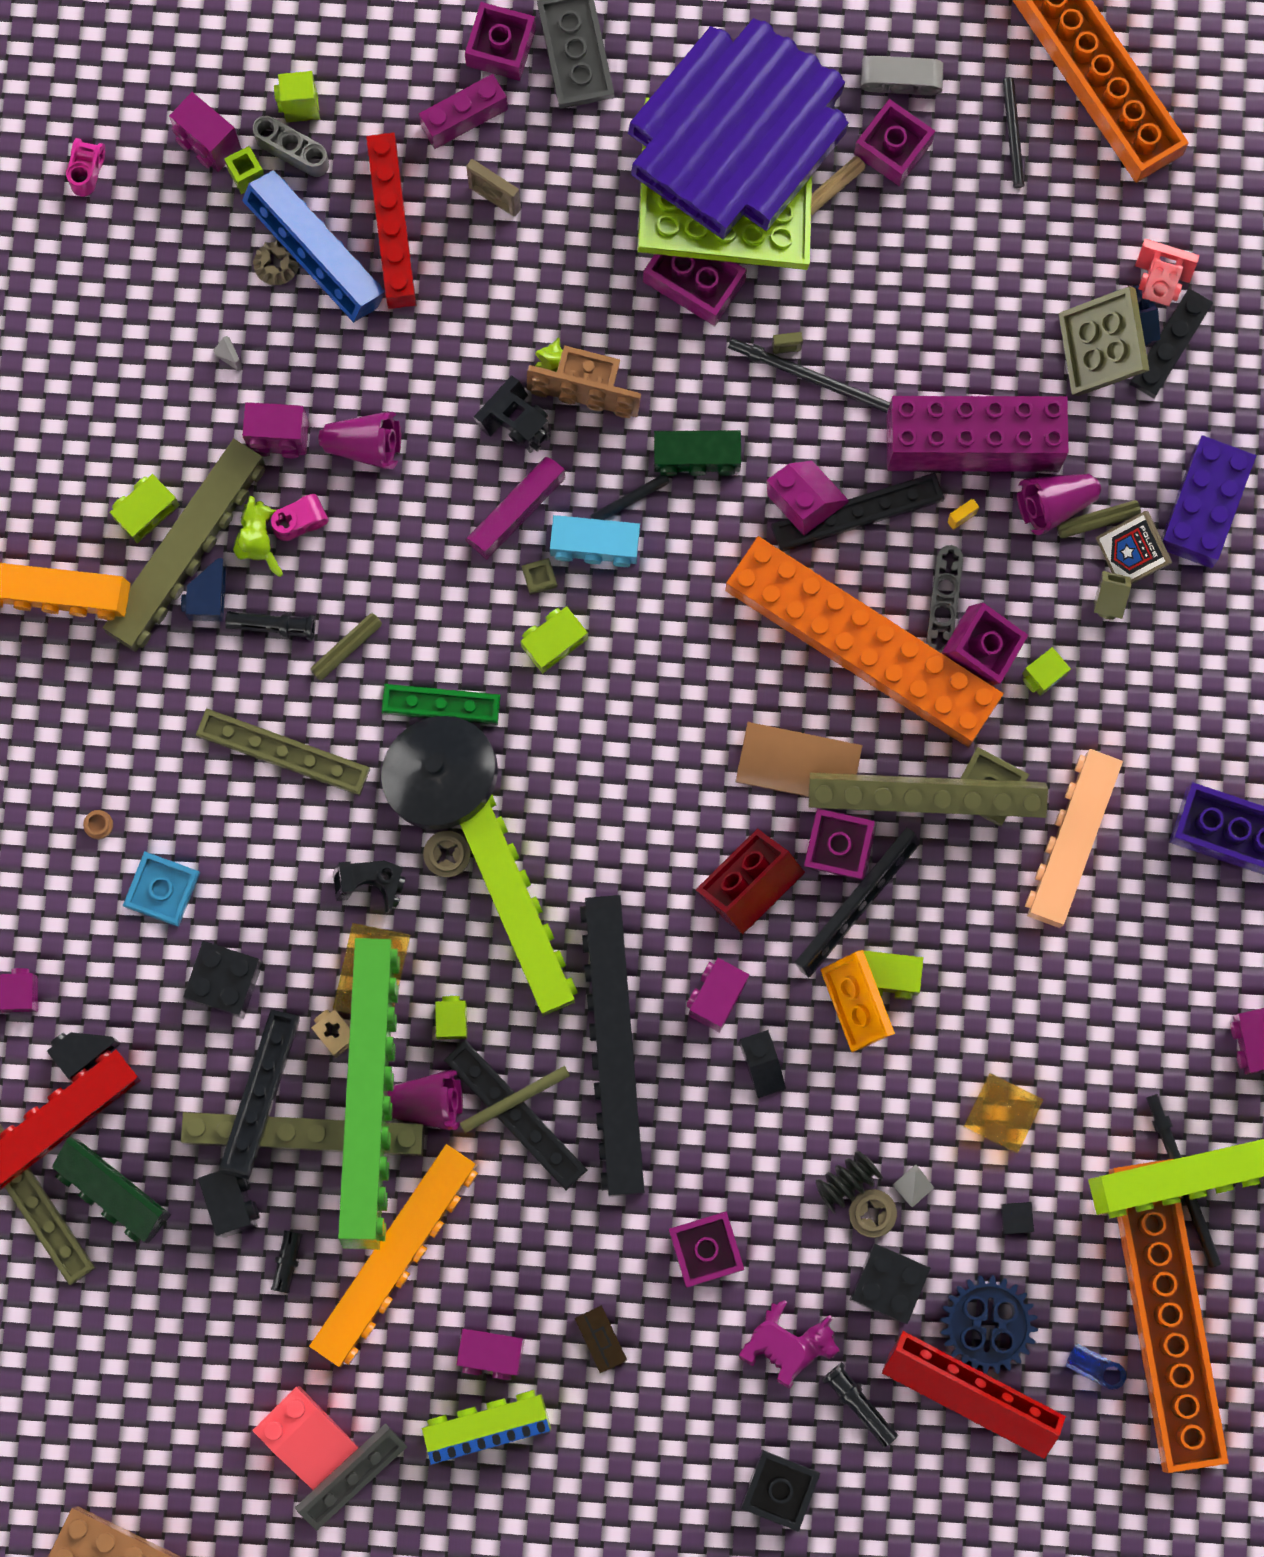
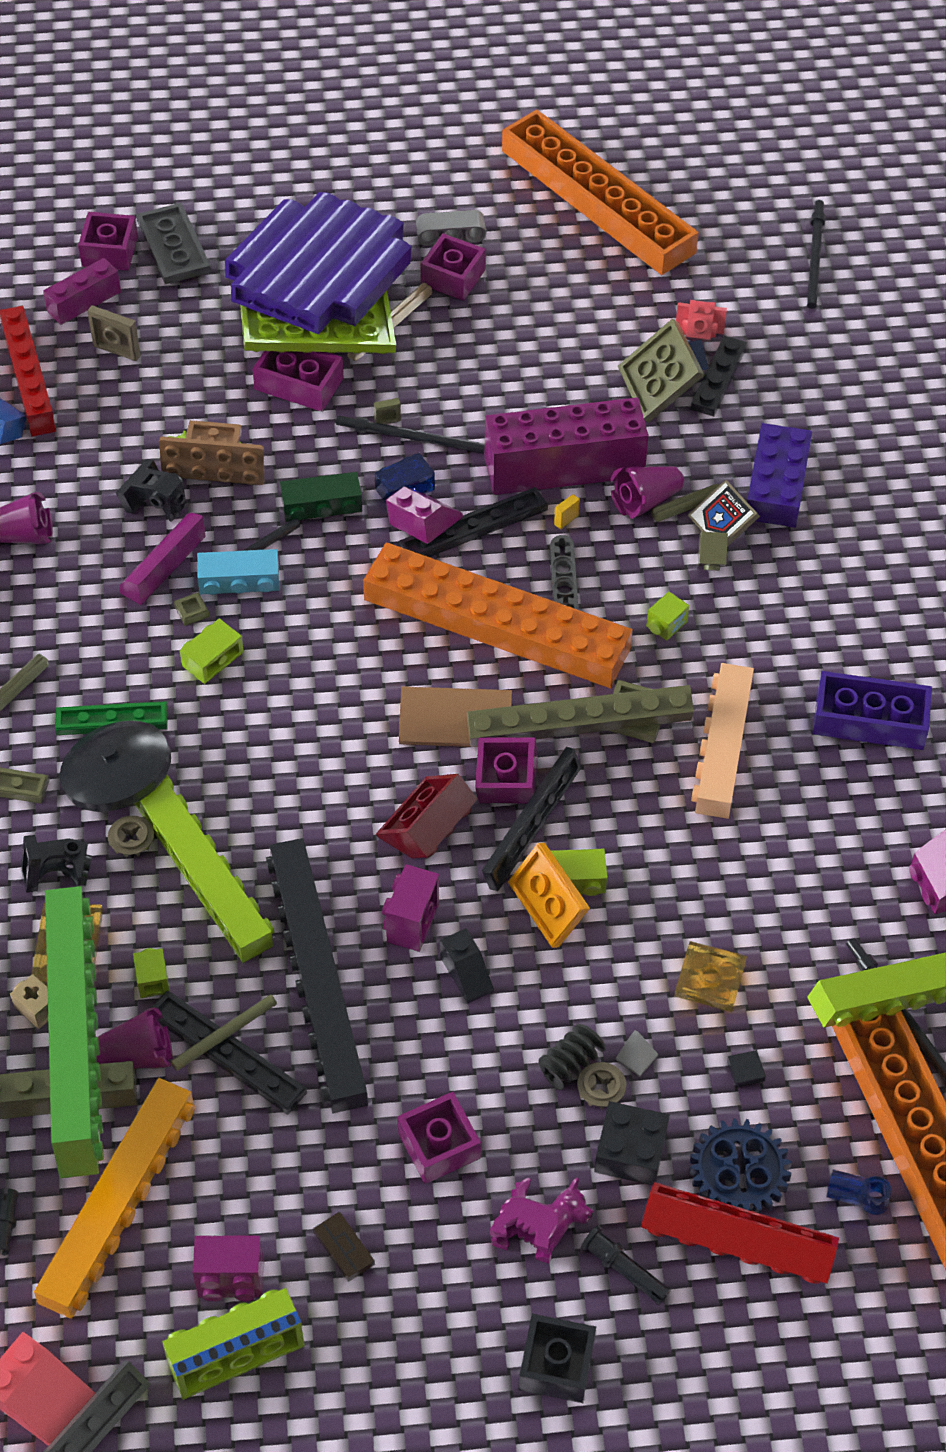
camera: 10 degrees left, 25 degrees down
magenta brick [941,602,1028,685] -> none
black bar [1003,77,1025,188] -> none
none -> clear blue brick [374,453,435,505]

